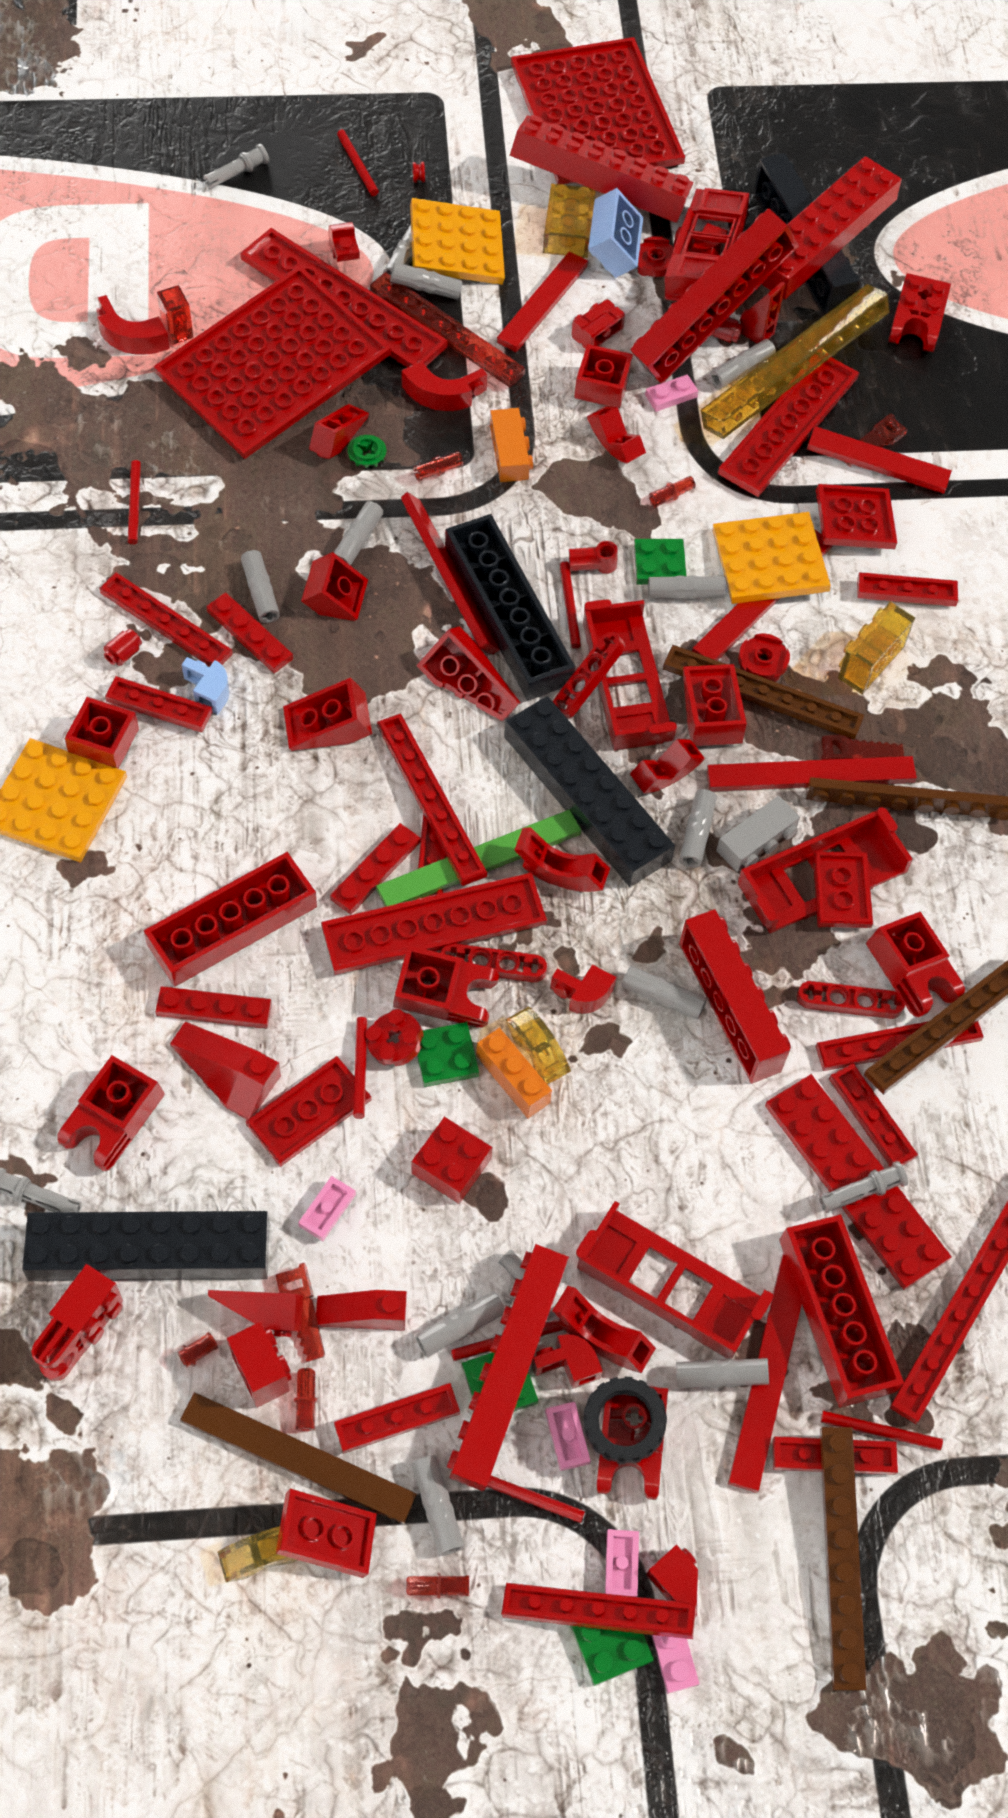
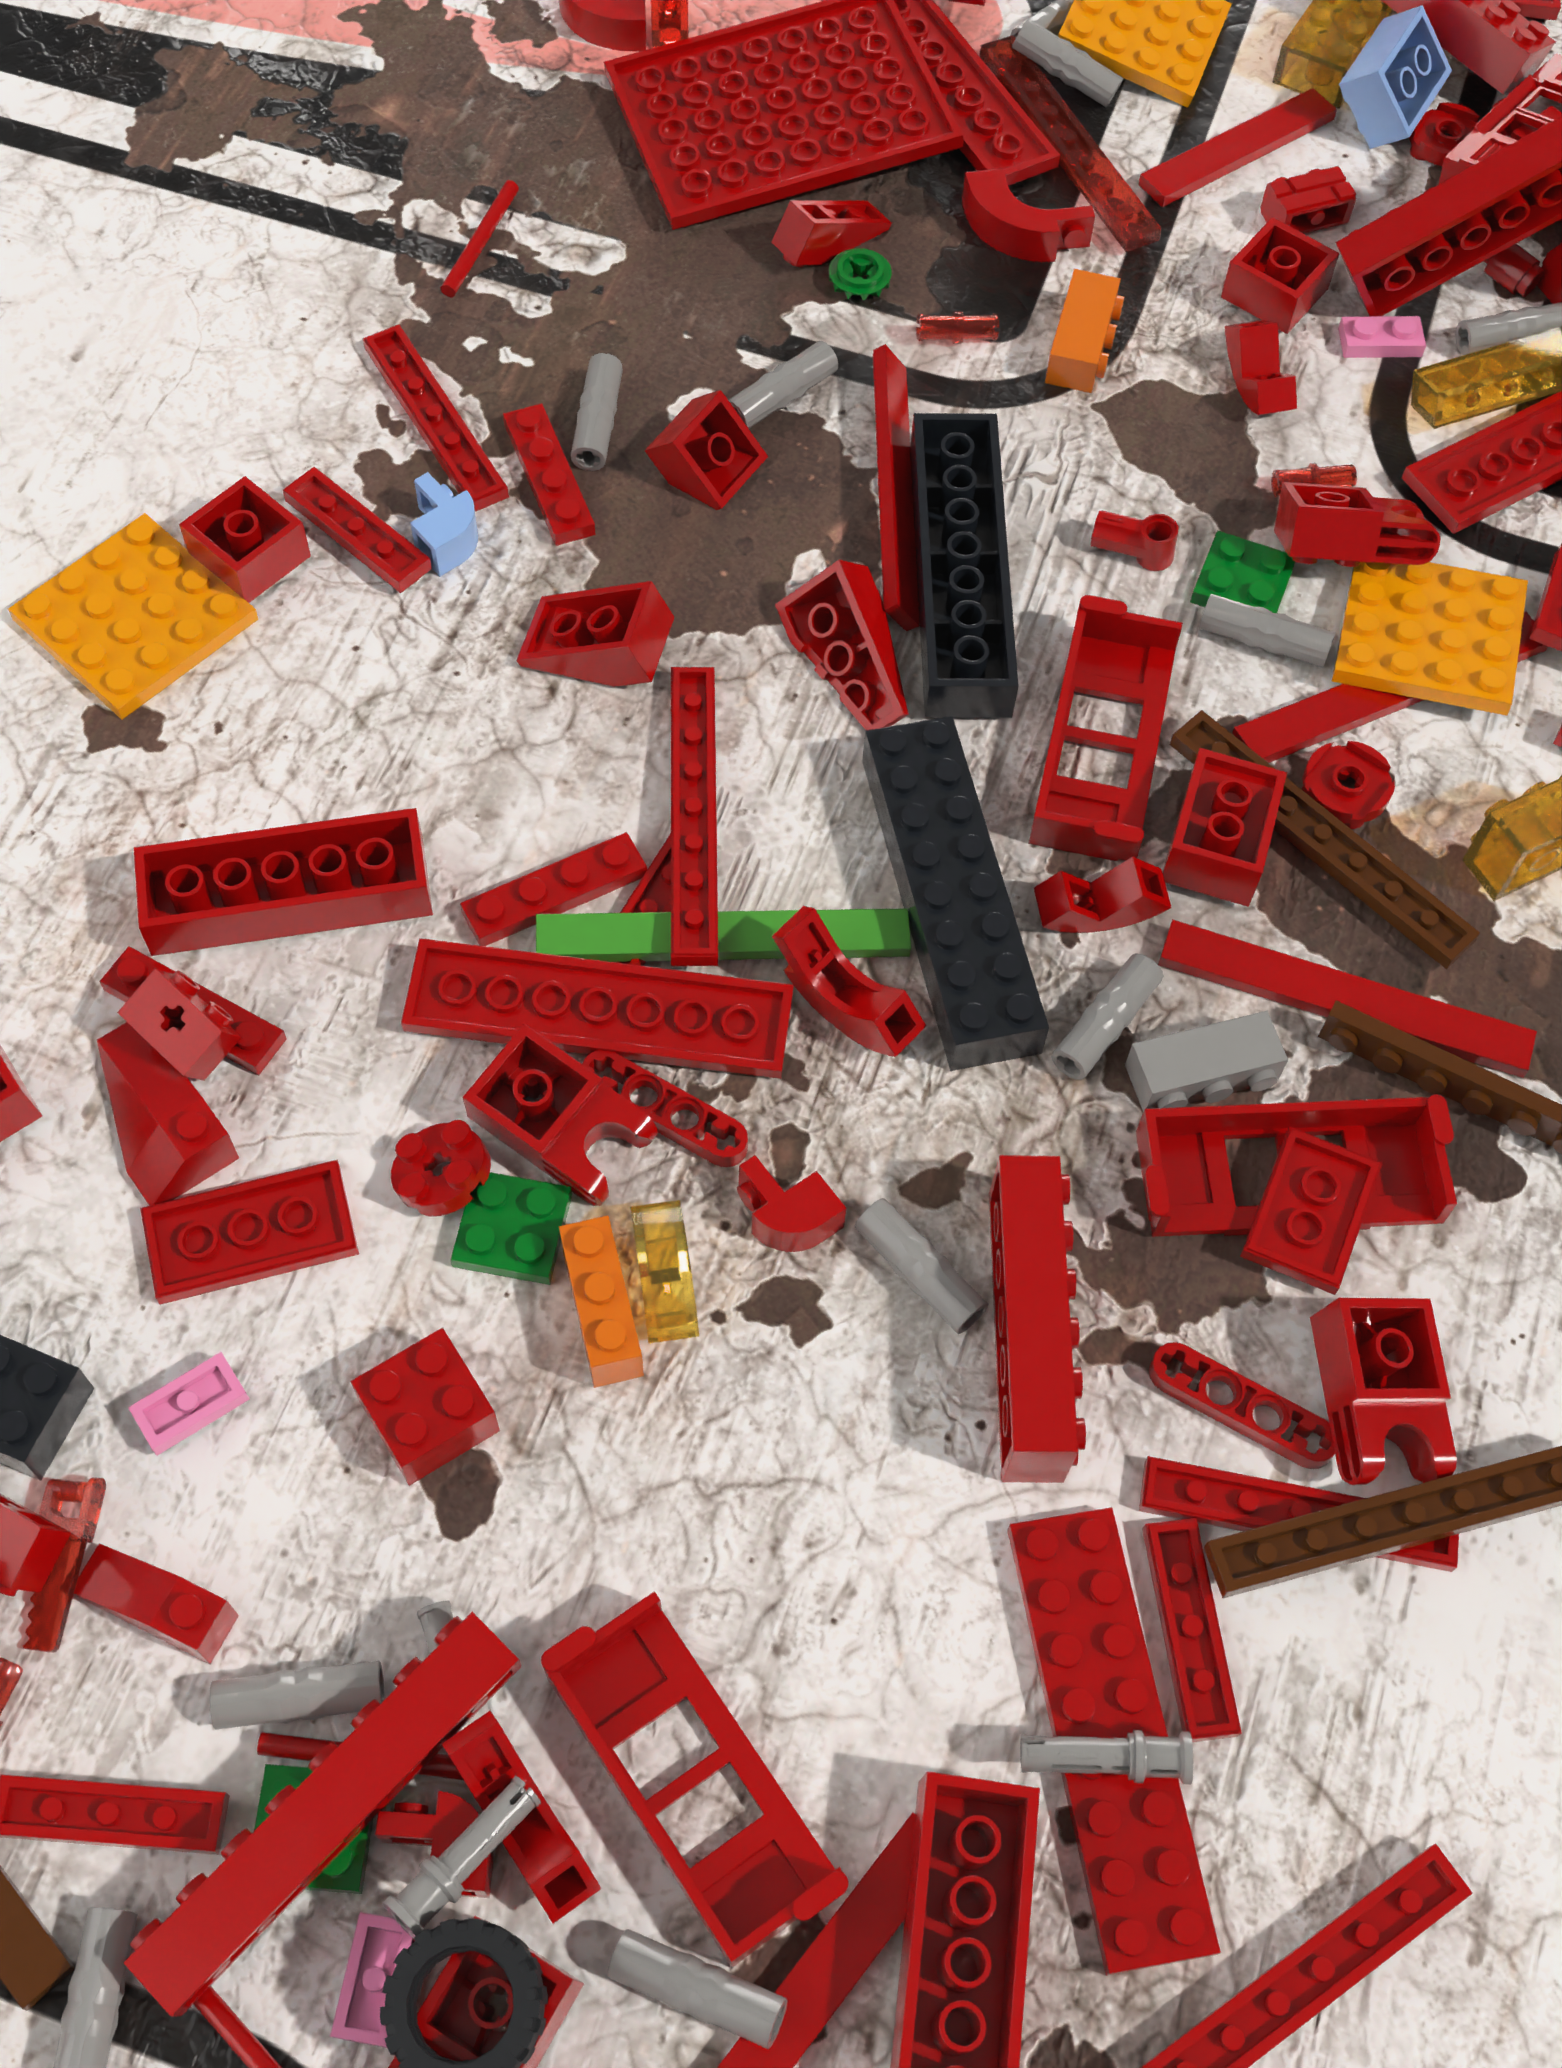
camera: 25 degrees right, 0 degrees up
red brick [104,629,142,666] -> none
red bar [353,1017,367,1119] -> none
red beam [553,632,625,719] -> none
red bar [559,561,581,649] -> none
clear red piece [821,735,904,760] -> none
none -> red brick [117,968,242,1081]
none -> light grey pin [382,1776,541,1939]
none -> red brick [1274,482,1441,567]

